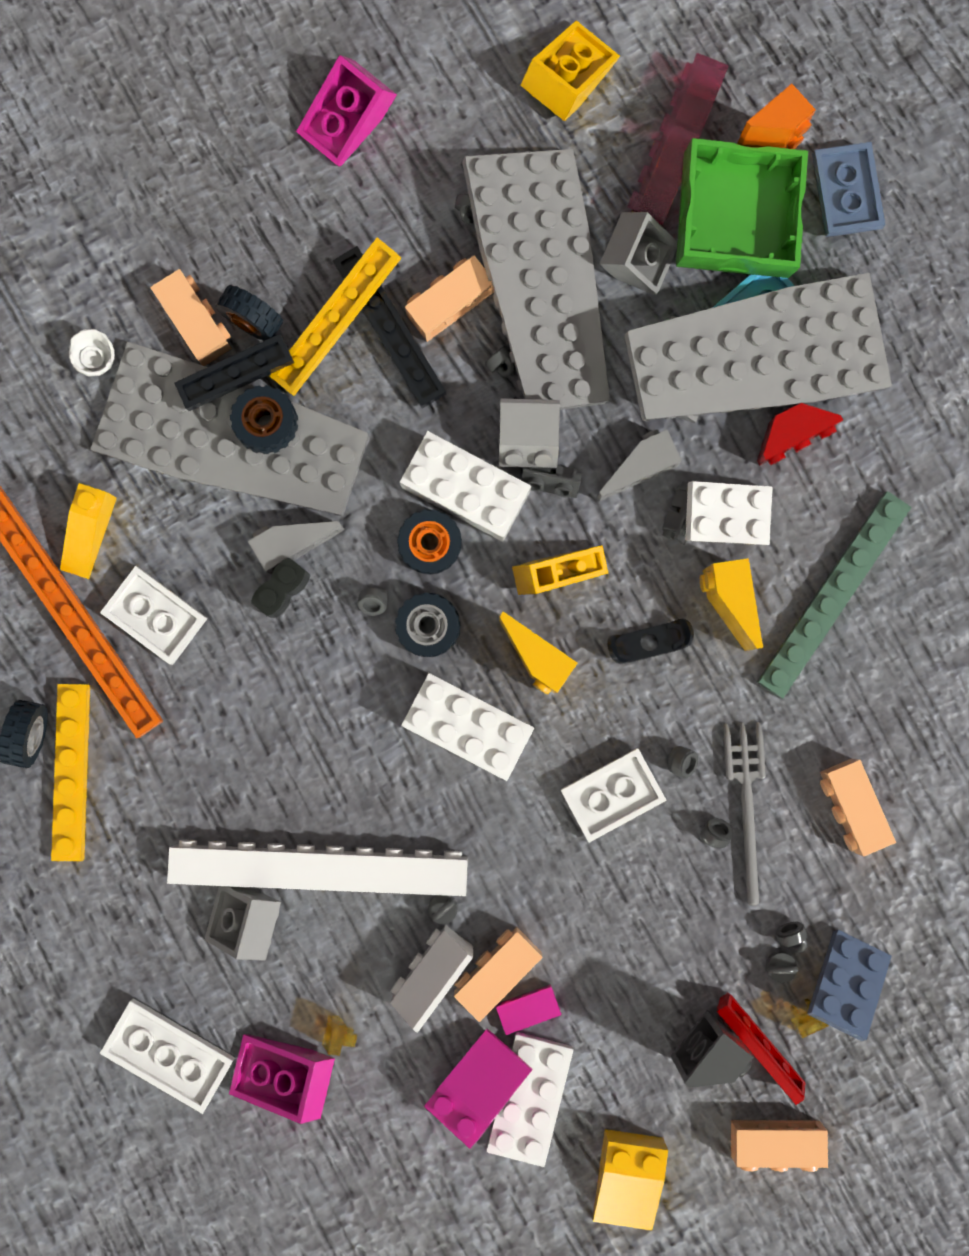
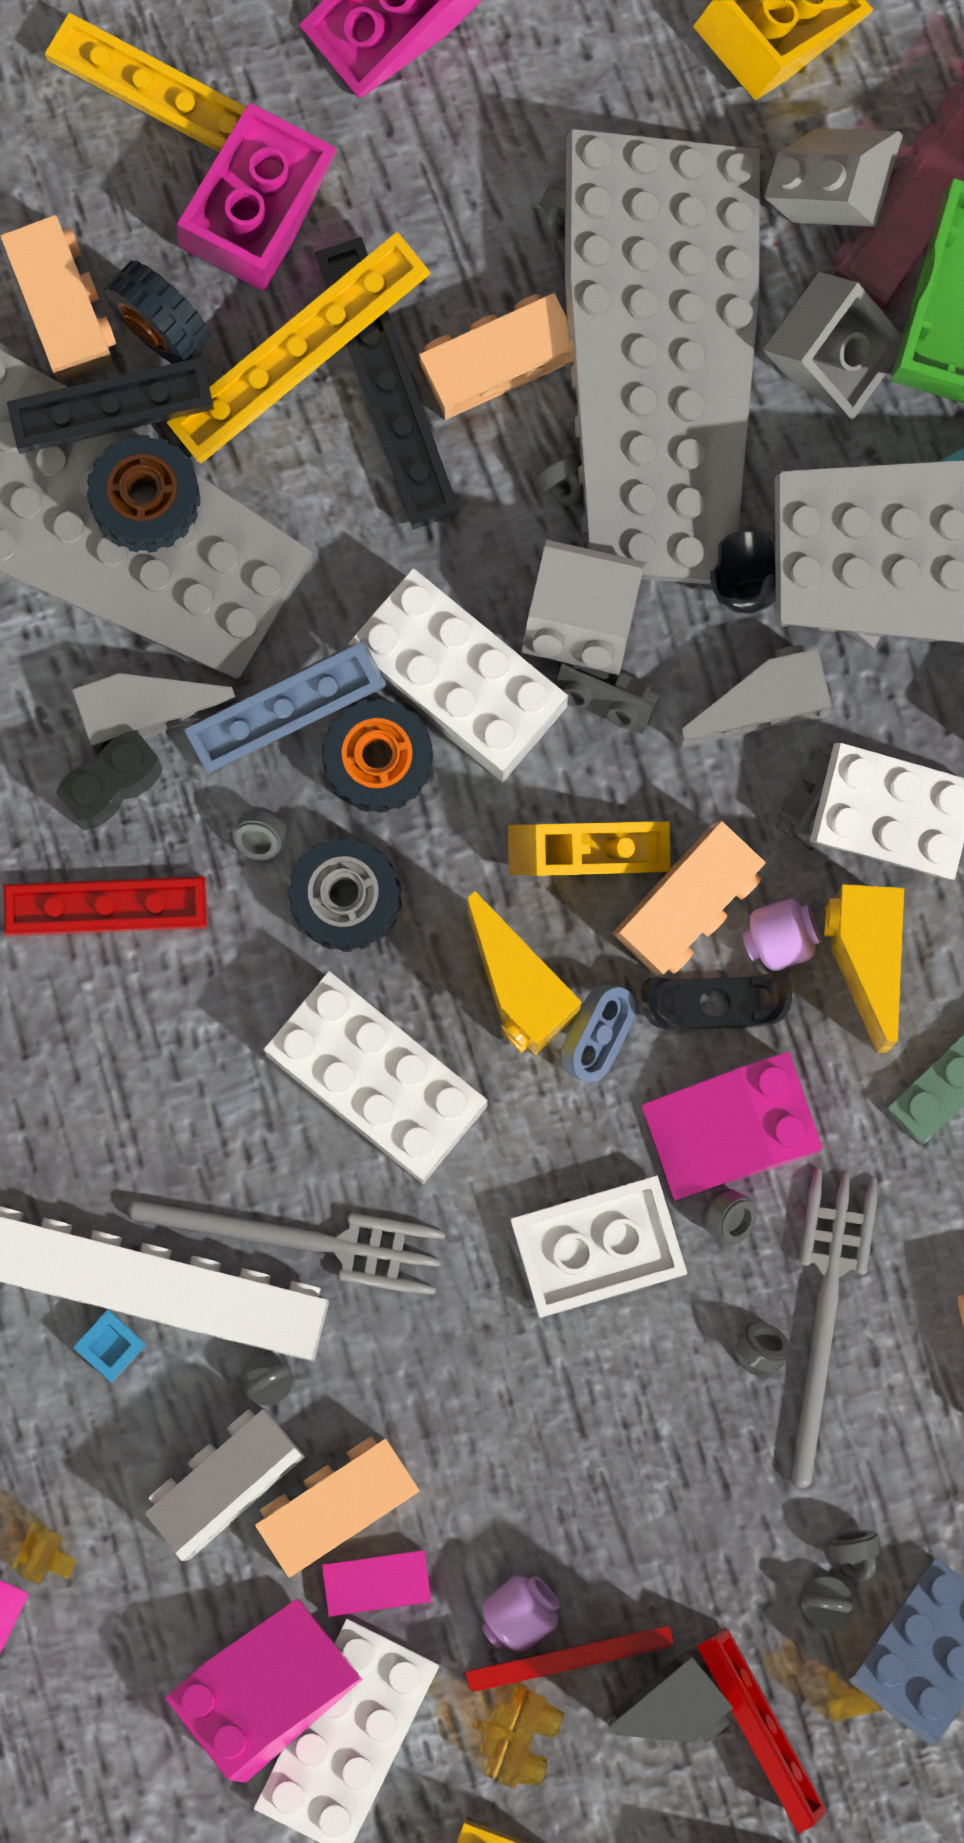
camera: 10 degrees right, 5 degrees down
none -> red tile [3,876,208,937]
none -> yellow plate [45,12,246,152]
none -> dark azure plate [73,1310,147,1383]
none -> light grey piece [127,1200,445,1294]
none -> dark pink slope [177,102,336,292]
none -> sand blue plate [184,639,386,774]
none -> red tile [466,1625,674,1692]
none -> clear yellow hips [471,1685,564,1789]
none -> lavender head [482,1575,560,1653]
none -> sand blue plate [561,983,636,1082]
none -> light nougat brick [611,821,766,975]
none -> dark pink slope [641,1051,823,1202]
none -> black hair [710,528,776,614]
none -> lavender head [743,898,822,971]
none -> light grey slope [764,128,903,227]

